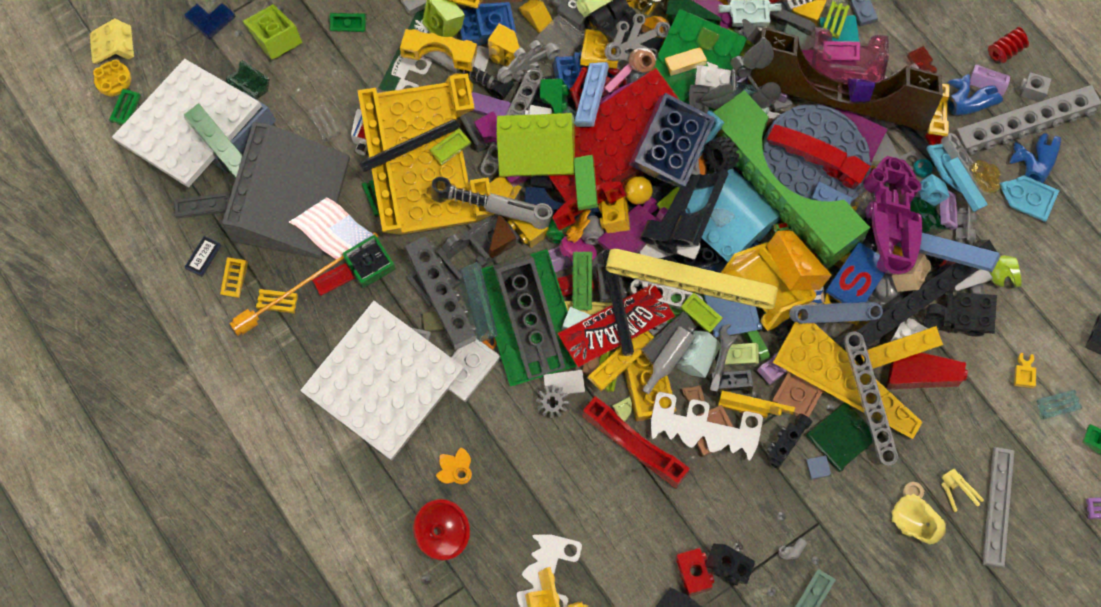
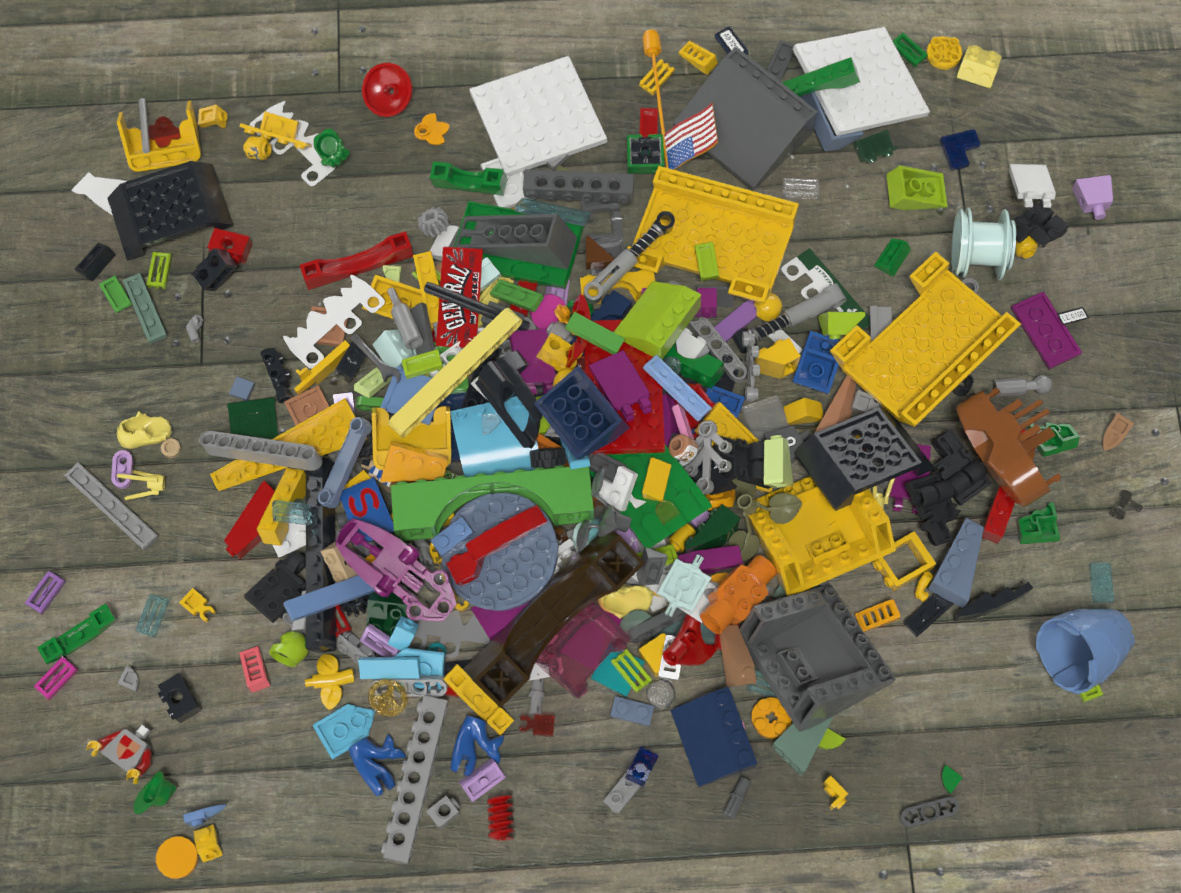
camera: 120 degrees right, 0 degrees up
black axle [360,119,459,172] -> none
yellow arch [400,29,477,71] -> none
medium nougat tile [682,385,705,406] -> none
dark pink tile [823,41,860,60] -> none
dark purple slope [848,78,875,102] -> none
none -> lavender plate [111,450,134,489]
none -> coral slope [239,646,270,692]
none -> clear light blue tile [272,500,312,525]
none -> yellow plant [305,654,354,710]
none -> green hair [313,128,350,168]
none -> green arch [429,161,507,196]
none -> magenta tile [589,350,652,422]

